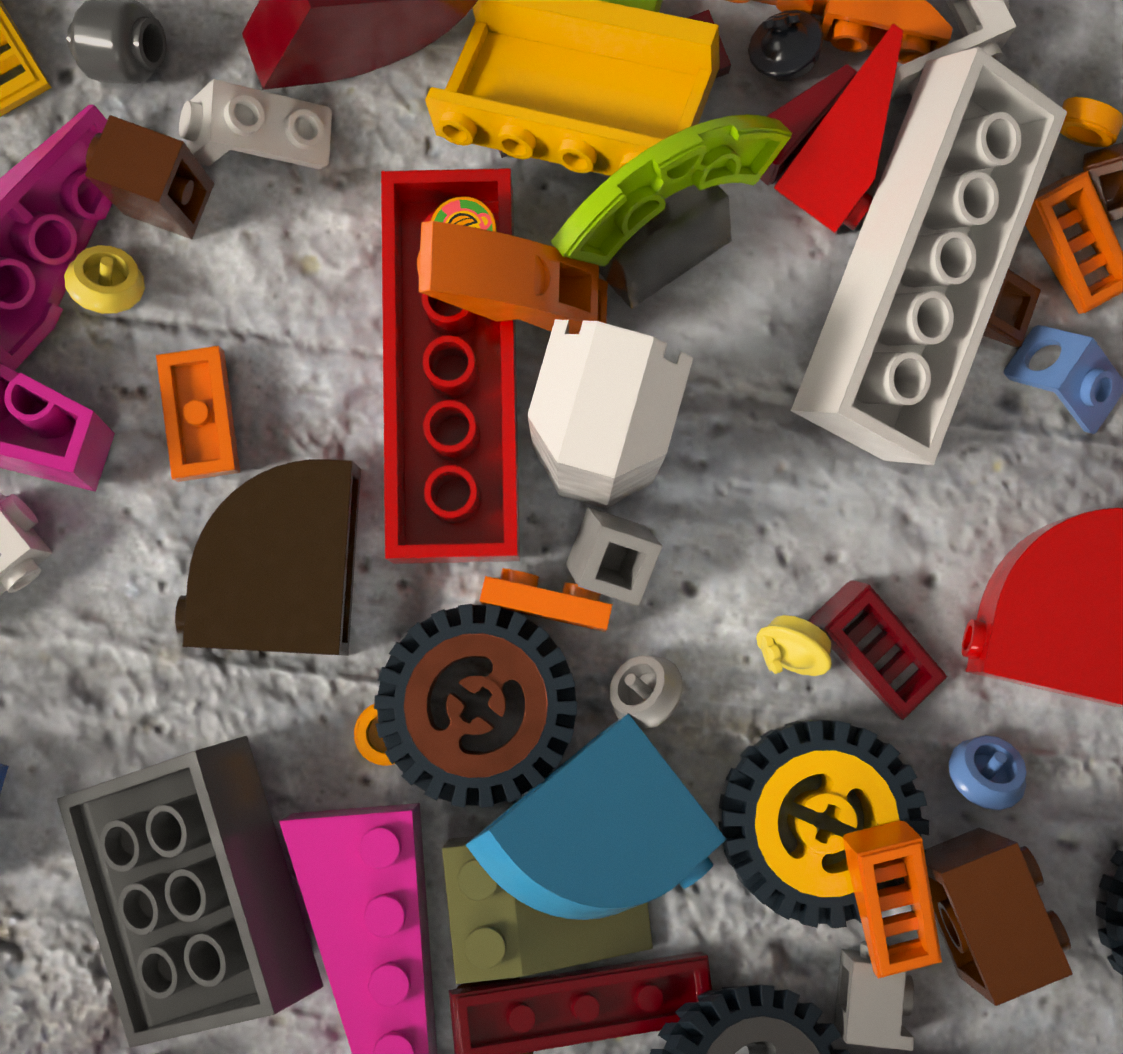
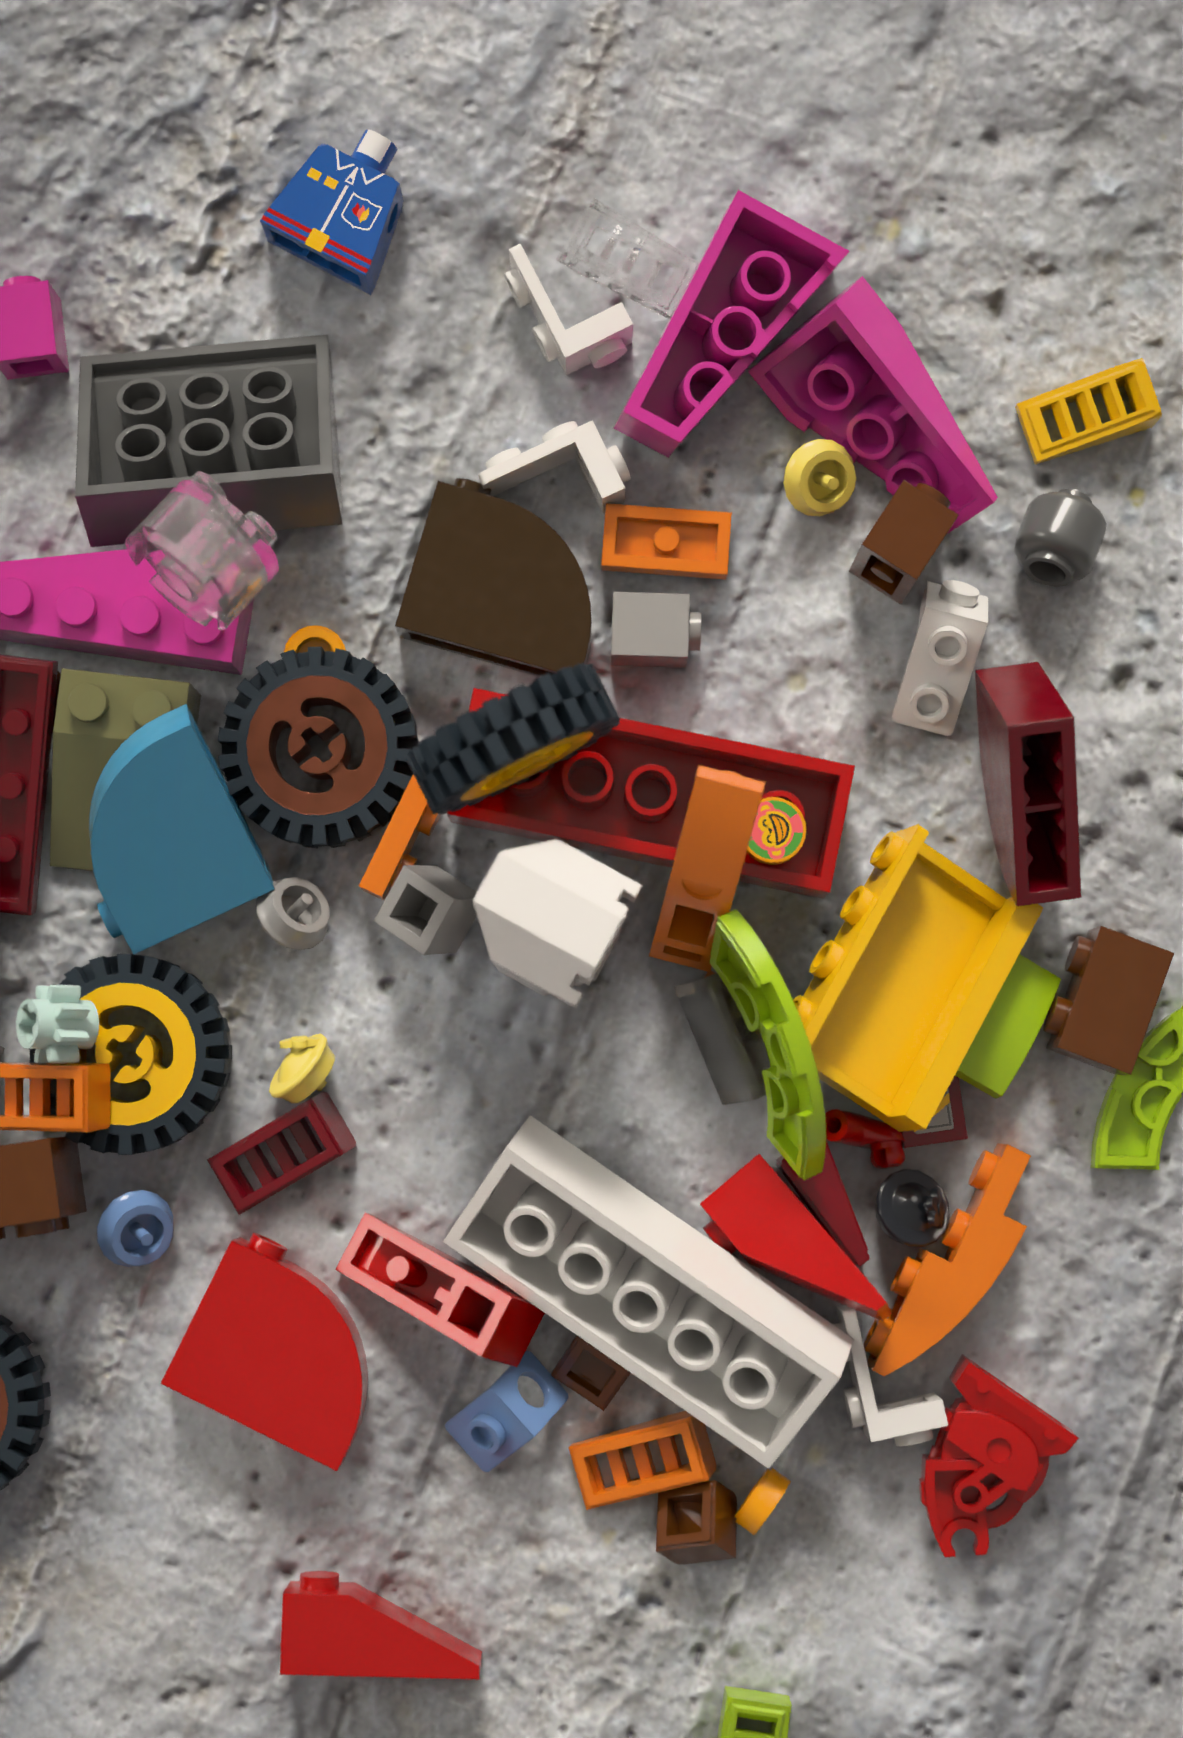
camera: 100 degrees right, 0 degrees up
none -> light aqua gear [16,985,99,1063]
none -> clear brick [125,471,279,630]
none -> red slope [335,1212,545,1367]
none -> black wheel [406,663,621,815]
none -> white bracket [478,420,631,513]
none -> light grey brick [611,592,701,668]
none -> red arm [825,1109,906,1169]

